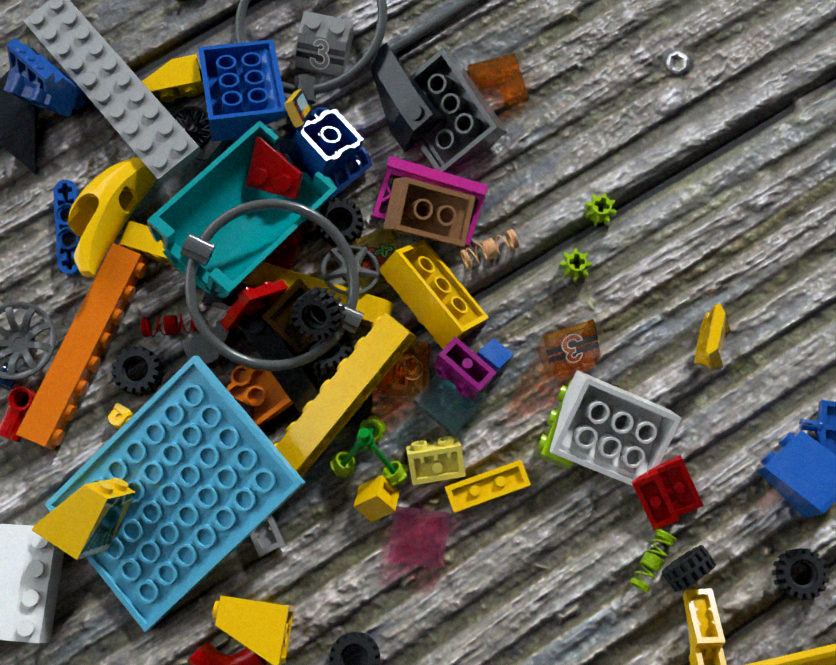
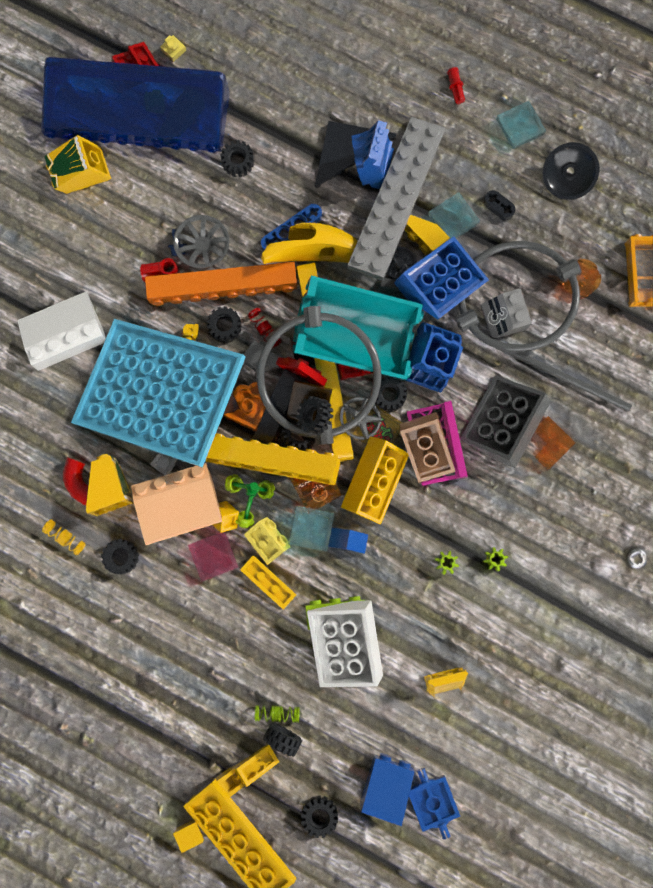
camera: 60 degrees right, 5 degrees up
yellow slope [32,478,136,560] -> none
red wing [246,137,303,199] -> none
tile [284,88,313,127] -> none
black wedge [369,43,444,152] -> none
magenta brick [433,337,497,401] -> none
light nougat piece [460,229,520,269] -> none
clear orange slope [537,319,601,378] -> none
red slope [632,455,704,531] -> none
none -> light nougat slope [131,463,223,545]
none -> clear light blue plate [428,192,480,239]

